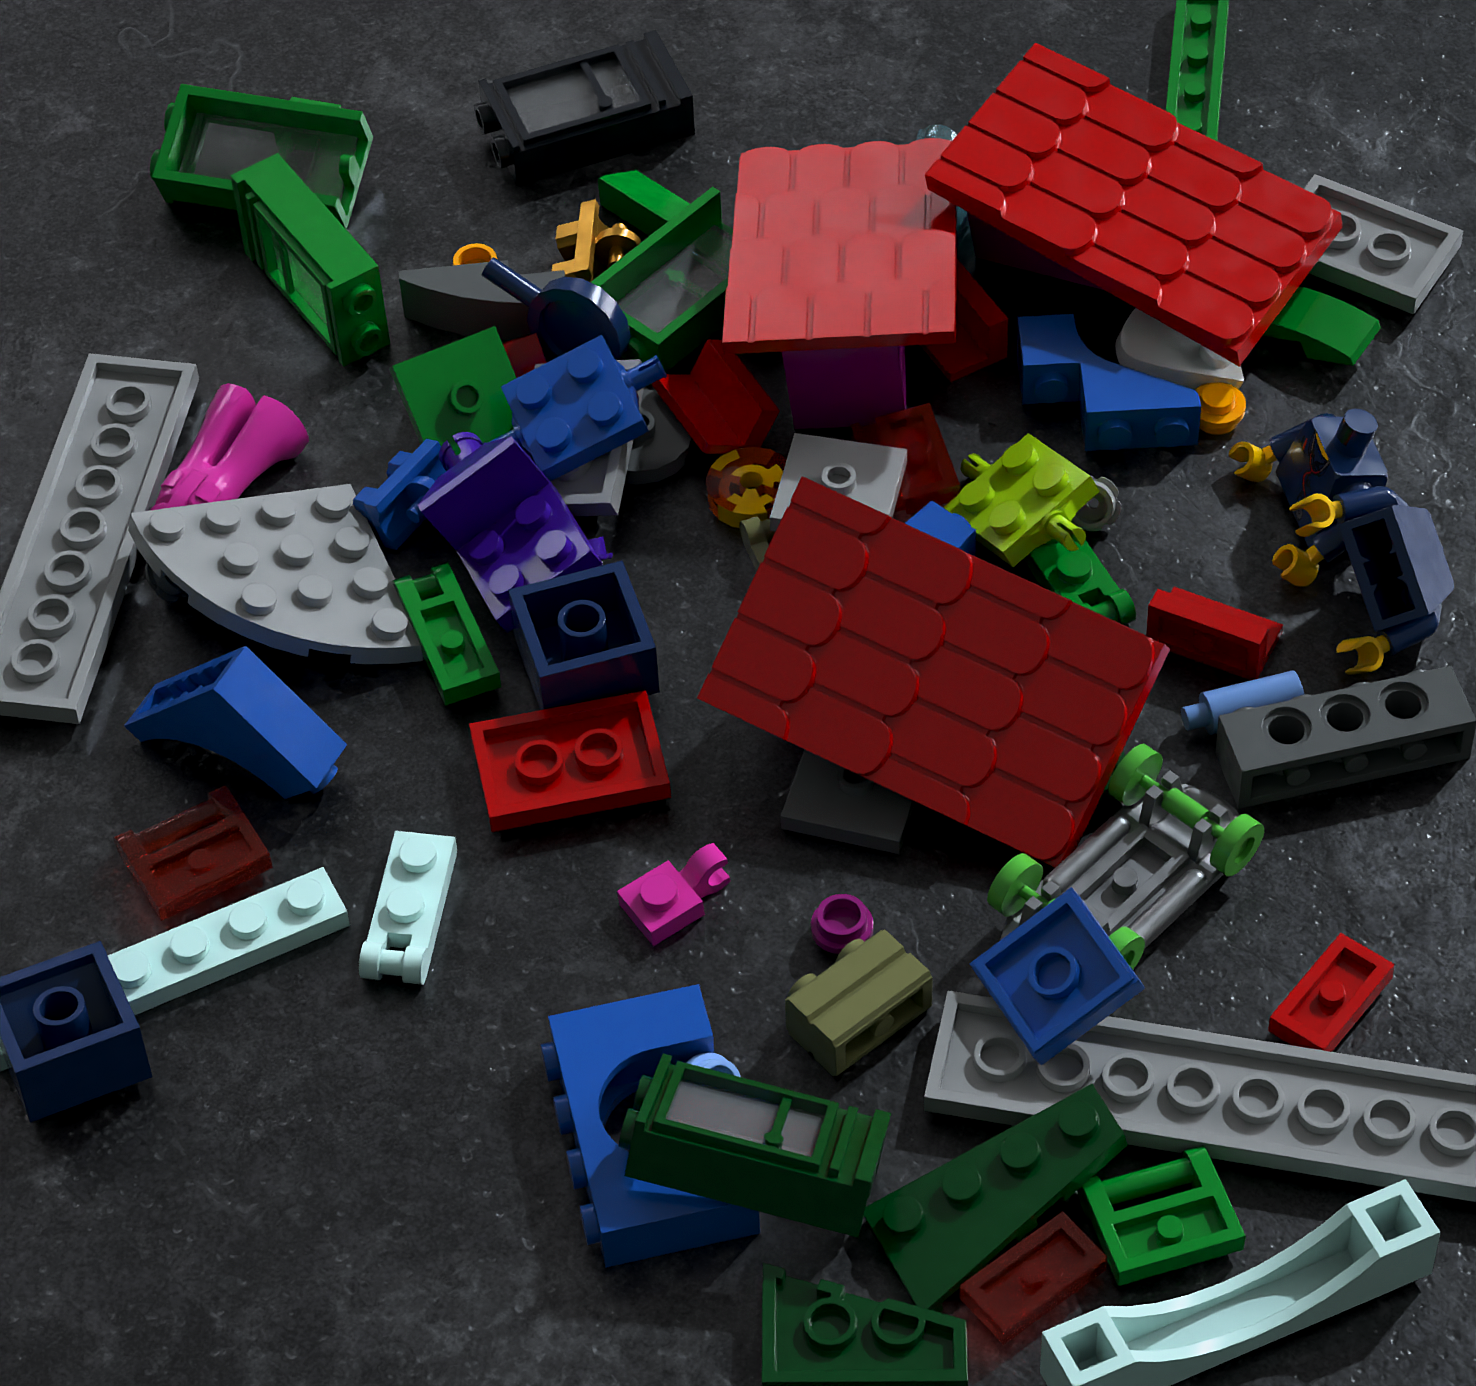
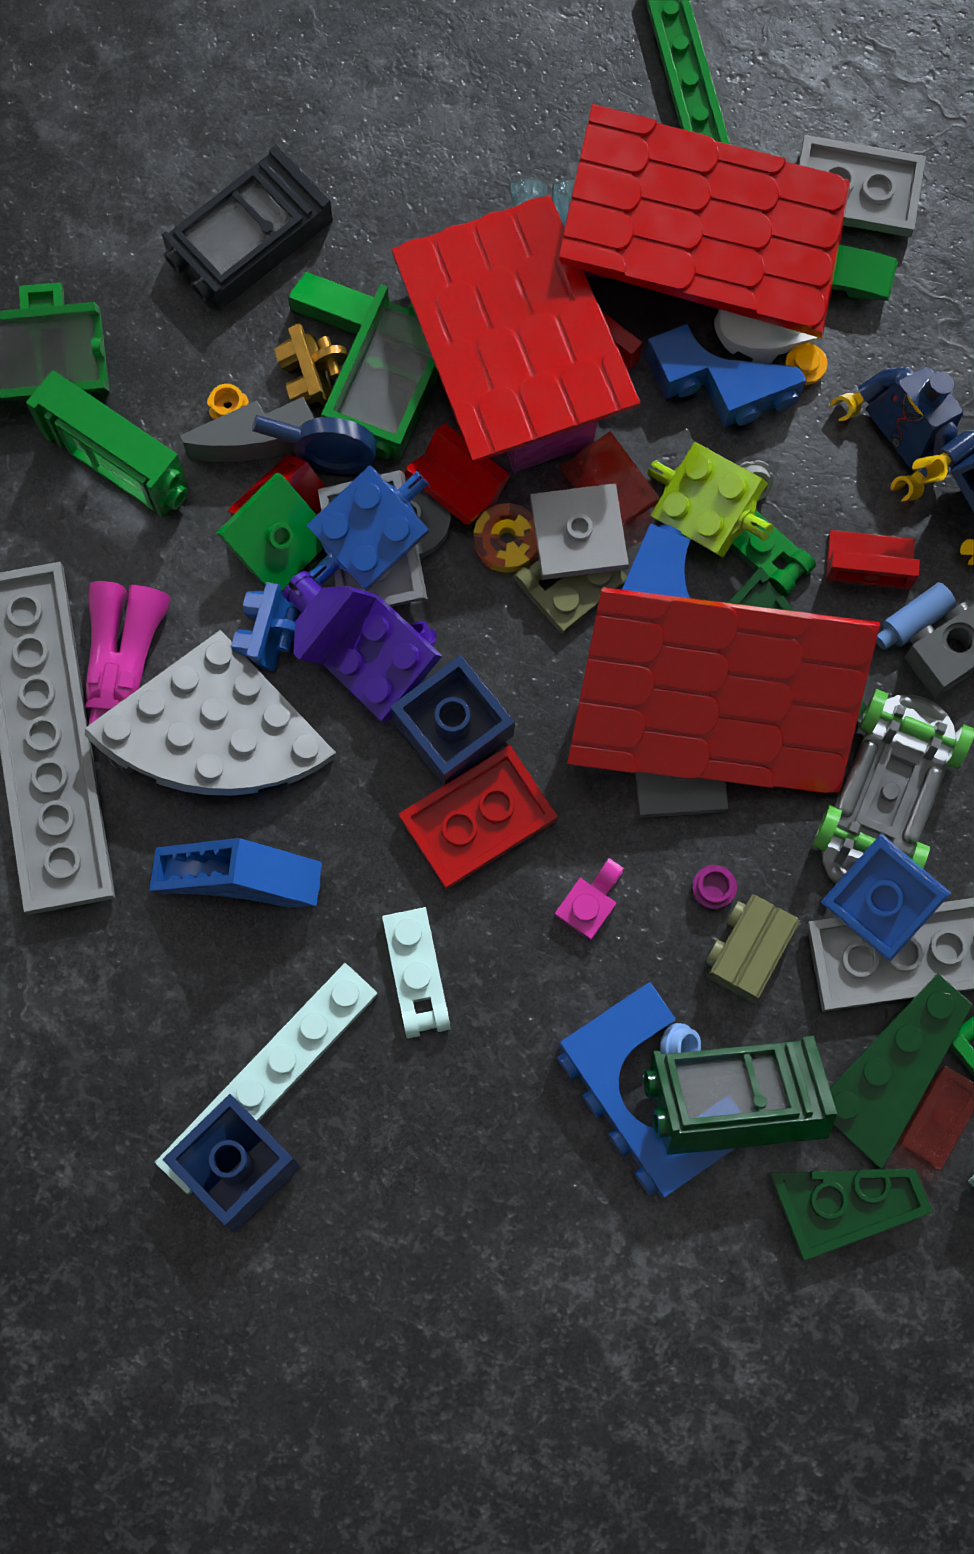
camera: 25 degrees left, 25 degrees up
clear red plate [113,785,273,921] -> none
green plate [392,563,501,706] -> none

